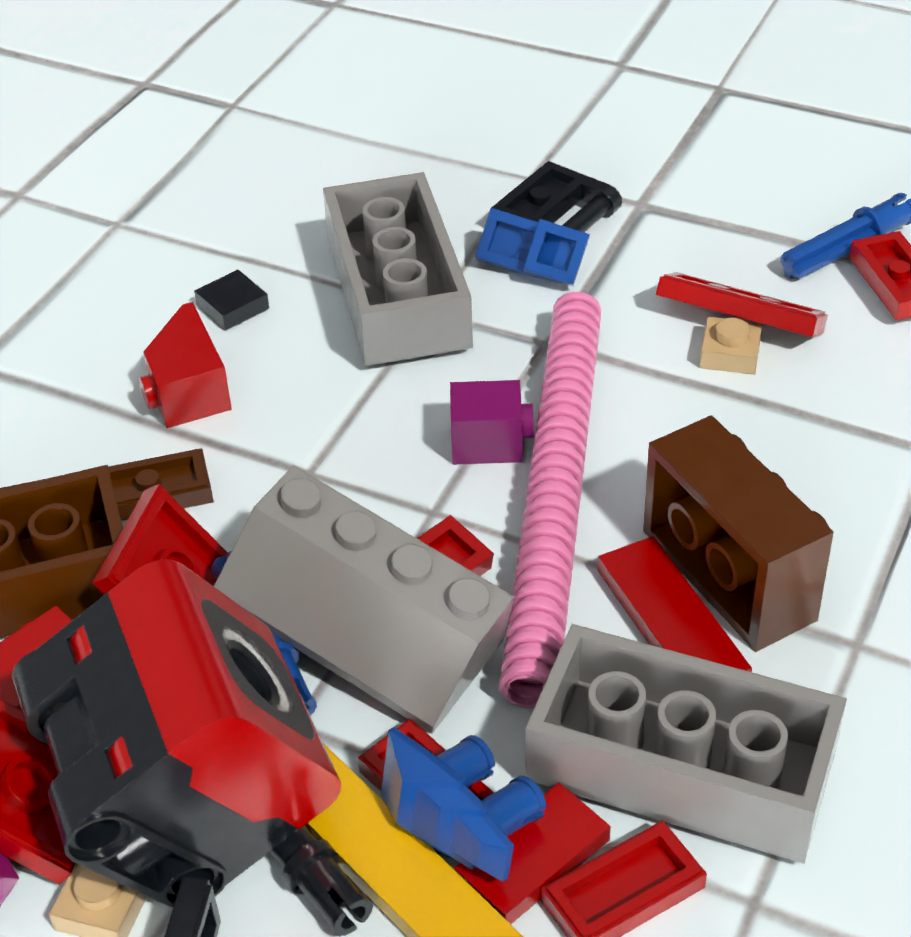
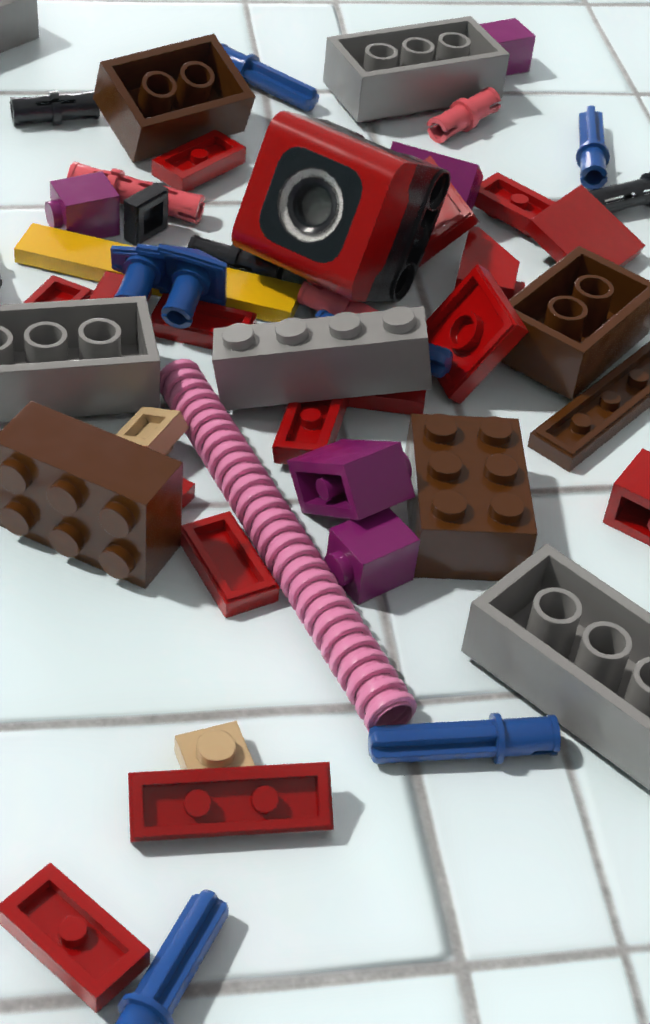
camera: 140 degrees right, 0 degrees up
blue slope [475,208,590,286] -> none
black plate [490,161,622,233] -> none
none -> tan plate [116,406,189,456]
none -> red tile [181,511,280,618]
none -> magenta brick [287,439,415,520]
none -> blue axle [368,713,561,764]
none -> reddish brown brick [405,413,538,581]

